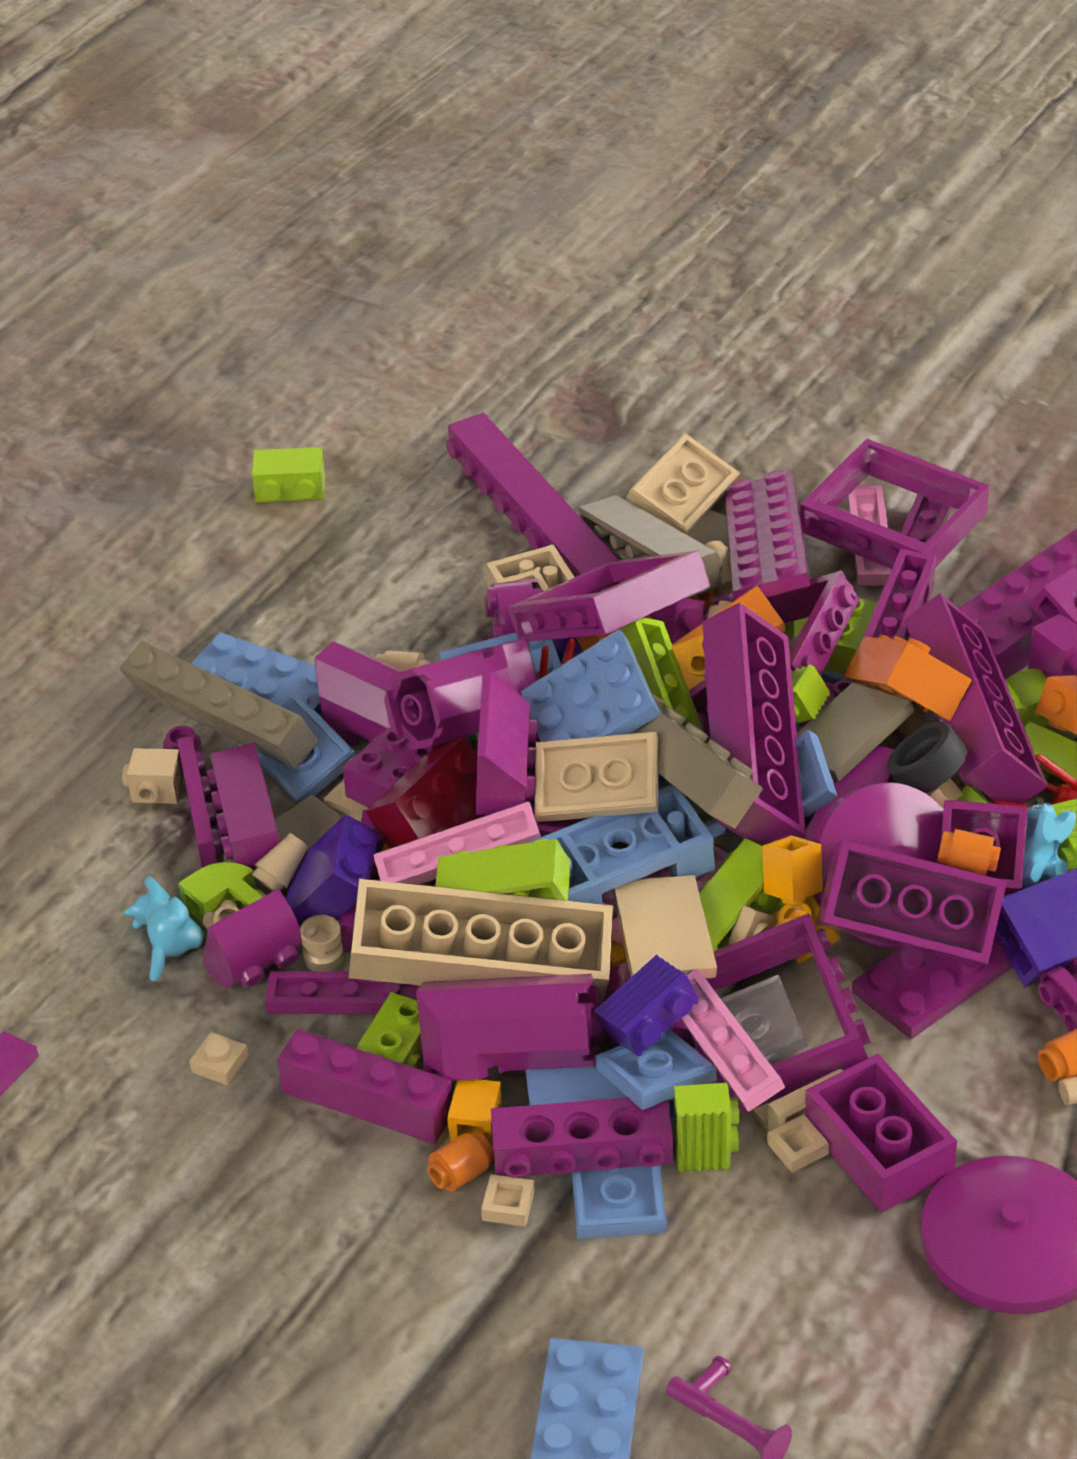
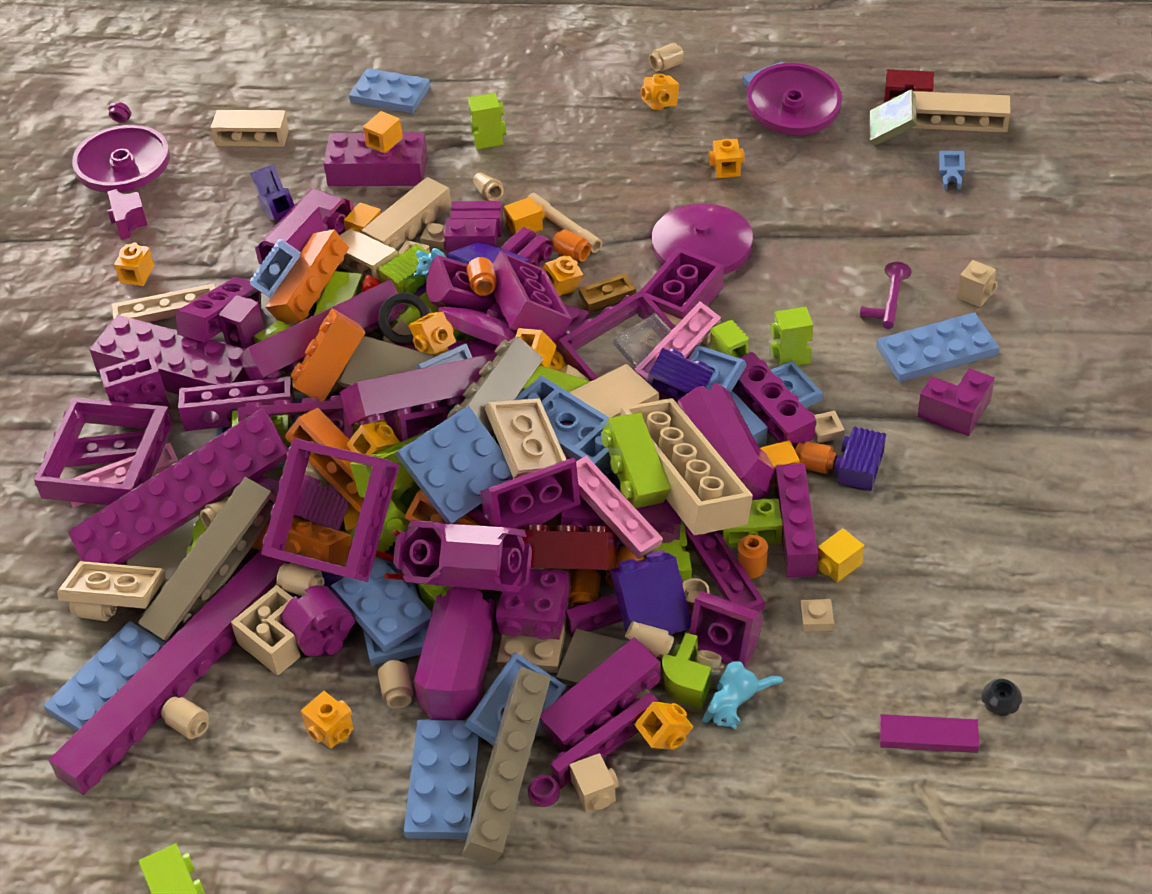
camera: 115 degrees left, 5 degrees up
none -> medium blue plate [43,621,166,732]
none -> magenta brick [99,353,171,409]
none -> tan brick [161,697,209,739]
none -> light orange brick [300,691,354,749]
none -> light orange brick [408,312,457,356]
none -> light orange brick [543,256,584,296]
none -> pearl gold plate [578,273,637,312]
none -> light orange brick [634,701,693,750]
none -> orange brick [737,535,768,578]
none -> lime brick [769,307,813,366]
none -> yellow brick [817,528,864,583]
none -> dark purple brick [834,426,886,491]
none -> magenta brick [917,368,995,436]

